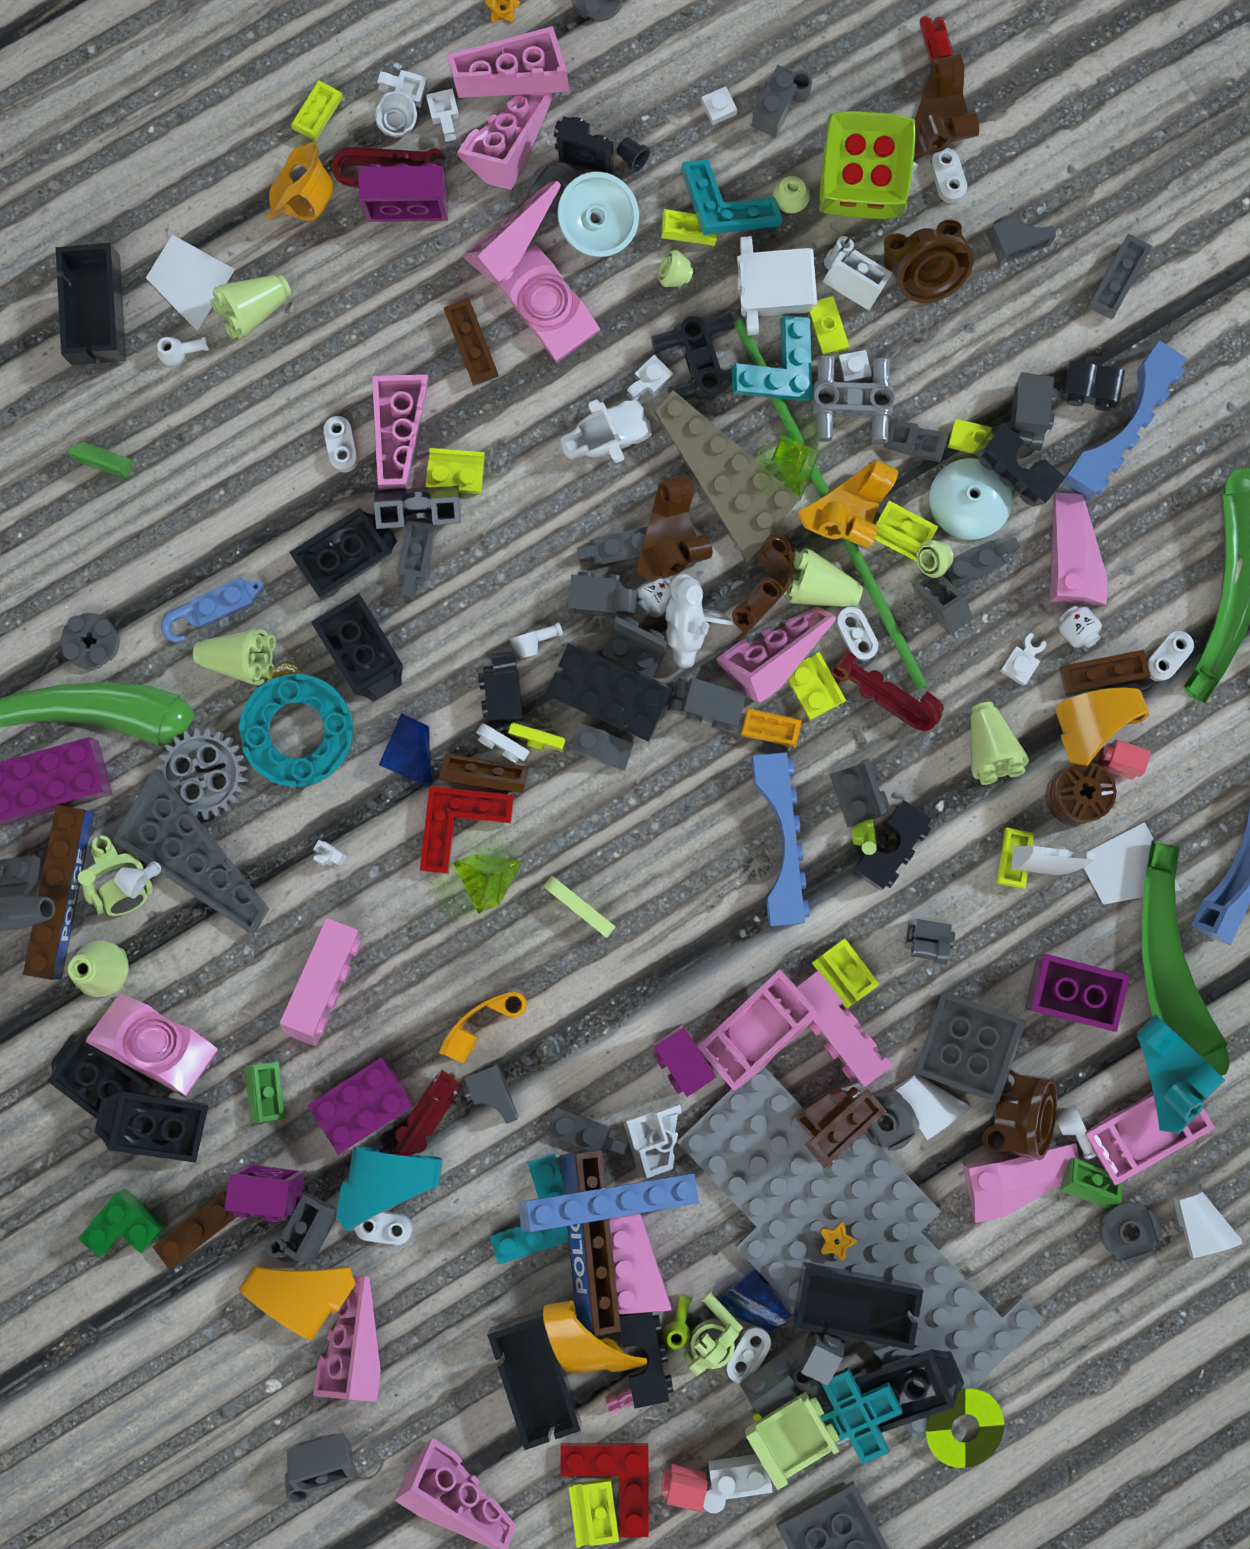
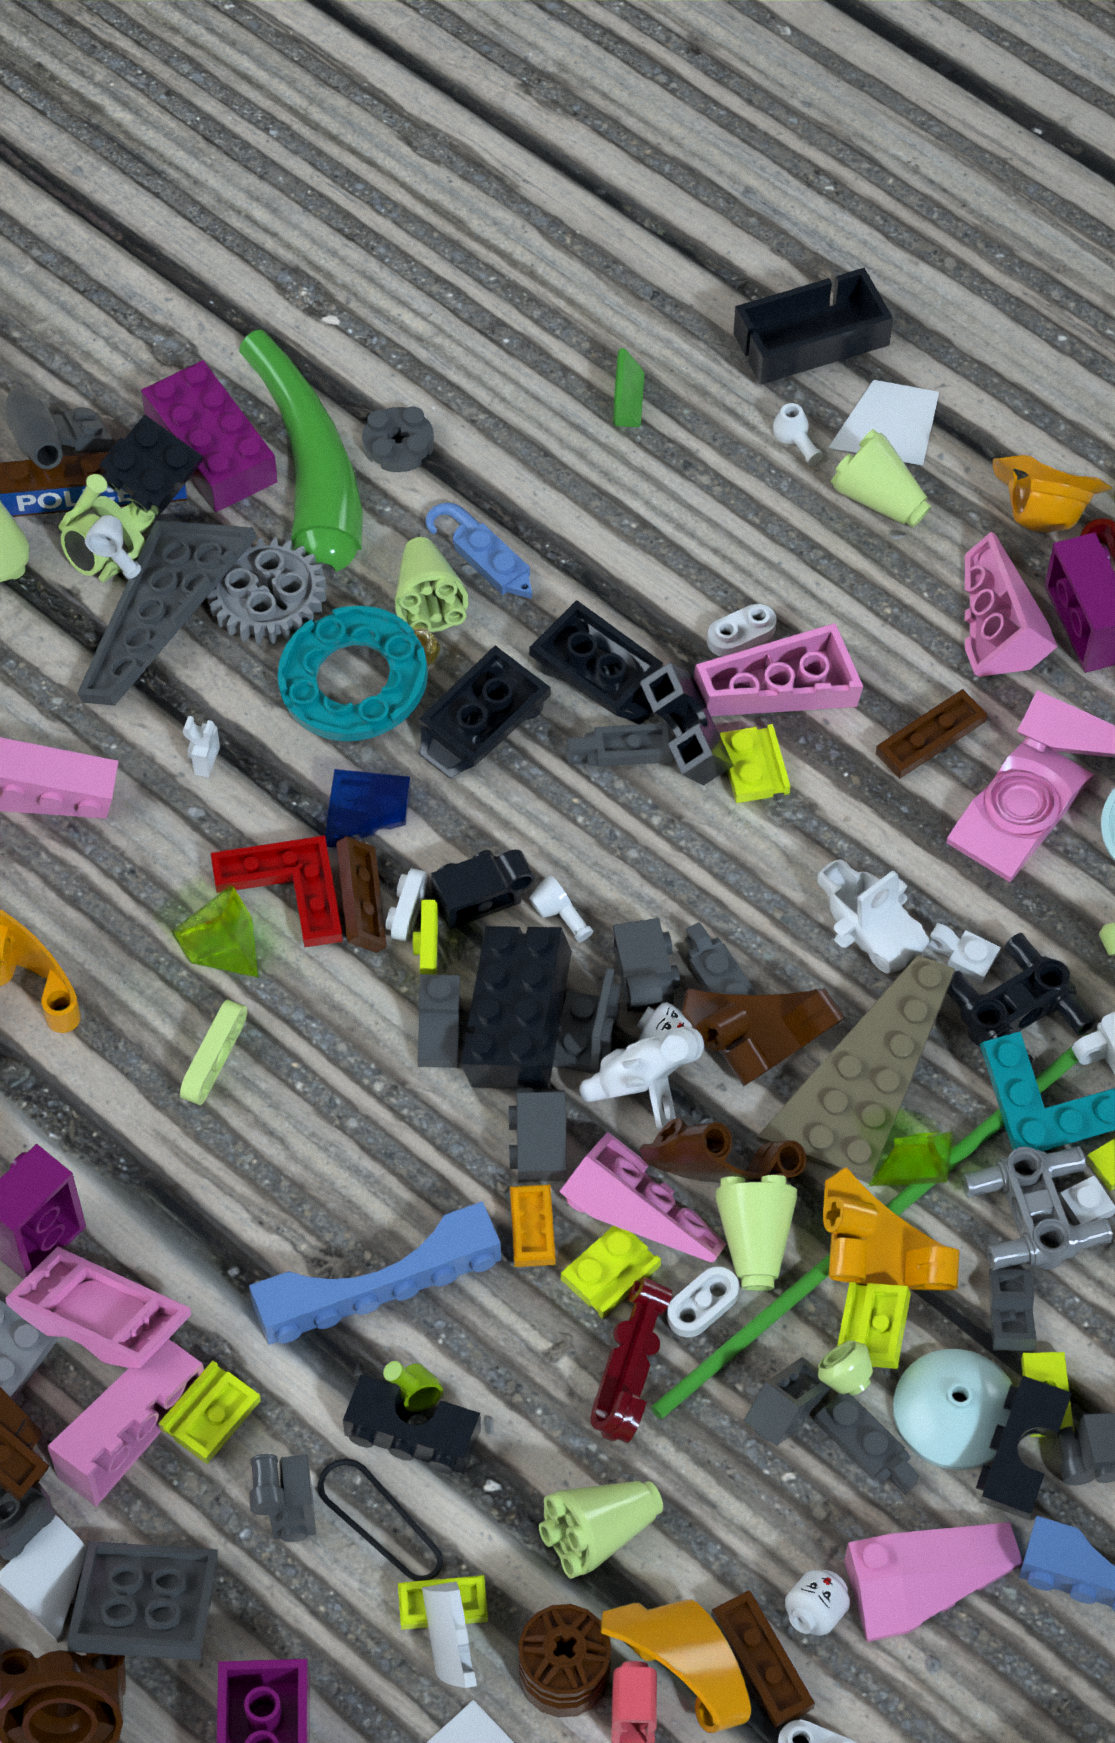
camera: 70 degrees right, 25 degrees down
dark grey bracket [830,759,889,828] -> none
white plate [1000,633,1046,686] -> none
none -> black plate [99,414,204,516]
none -> black piece [317,1458,443,1581]
none -> bright pink wedge [965,532,1058,677]

